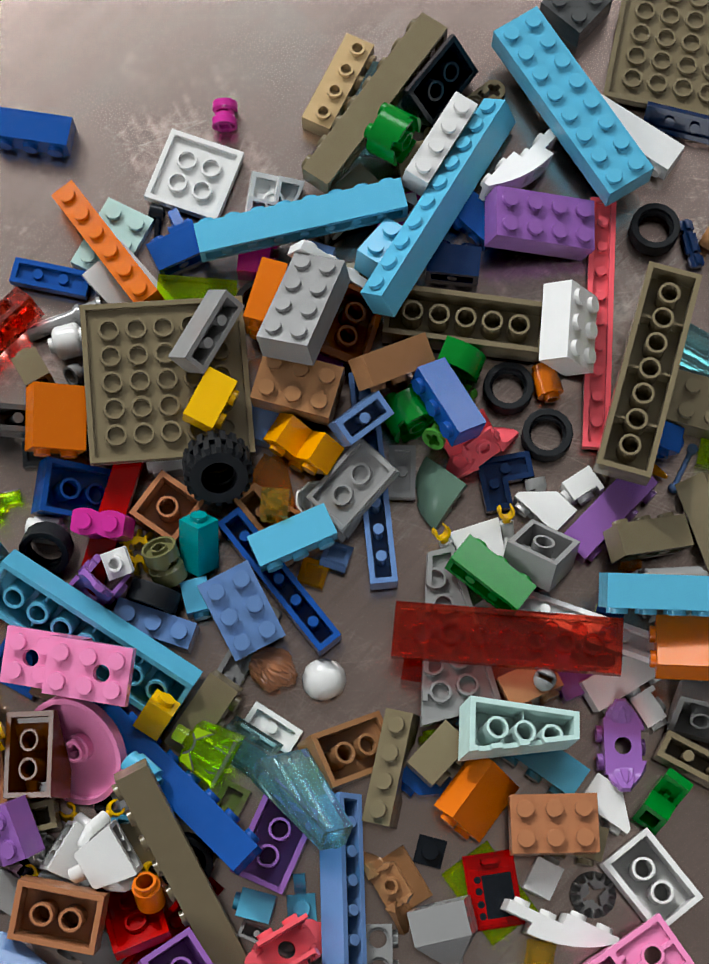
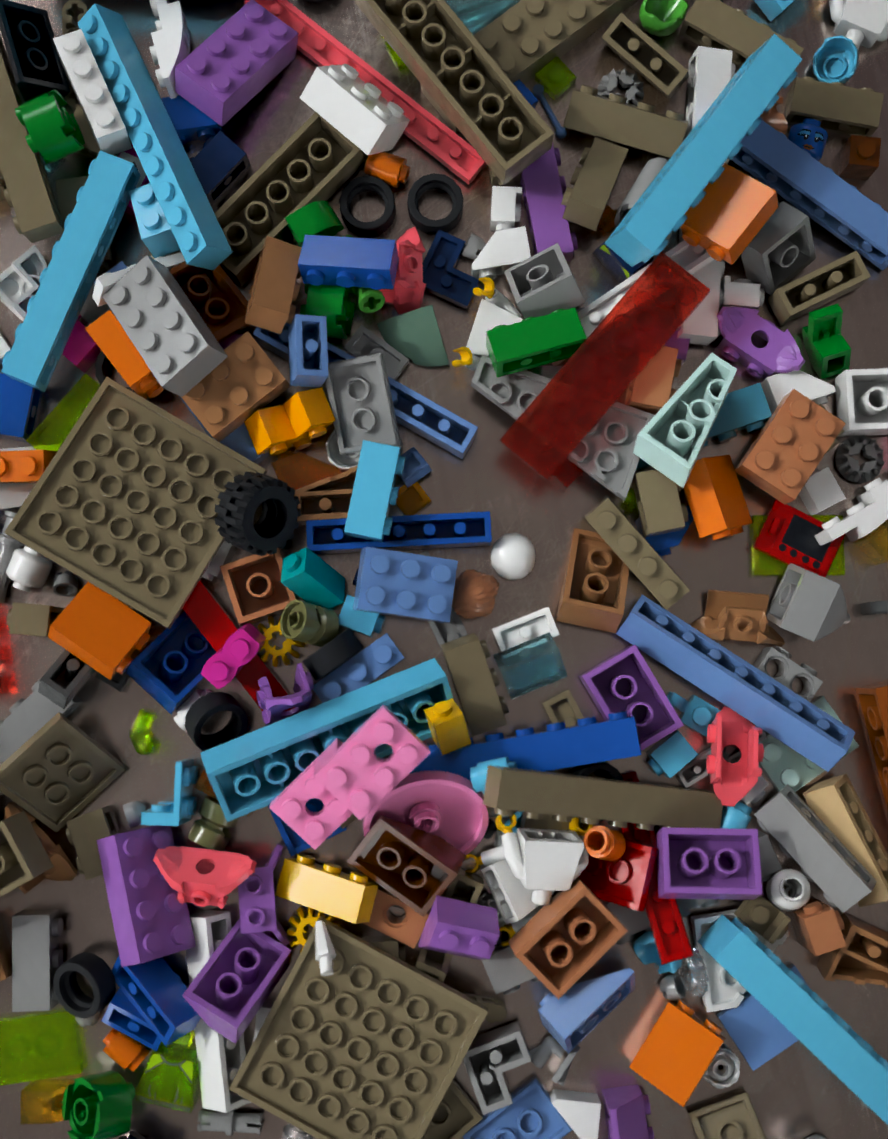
camera: 55 degrees left, 10 degrees up
white bracket [100,546,135,581] -> none
light grey brick [168,290,245,373] -> none
clear neon green torso [171,720,245,789] -> none
yellow brick [182,367,240,432] -> none
clear light blue slope [251,748,353,851] -> none
clear yellow brick [259,487,291,523] -> none
black plate [413,834,447,870] -> none
light grey hinge [533,667,557,691] -> none

